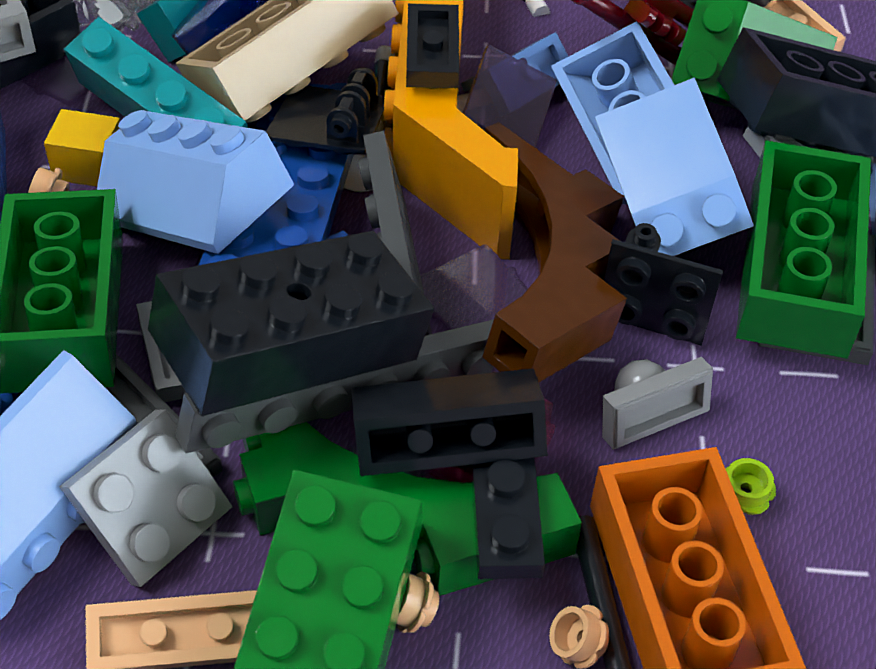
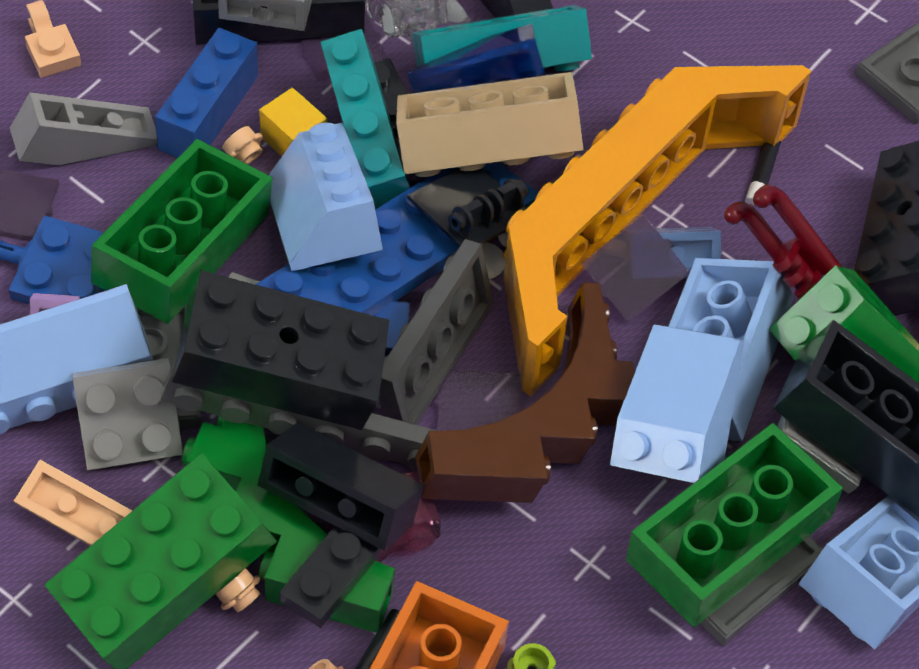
camera: 35 degrees right, 5 degrees up
black plate [406,3,459,89] -> none
light grey tile [602,357,713,450] -> none
black hinge [604,223,723,346] -> none

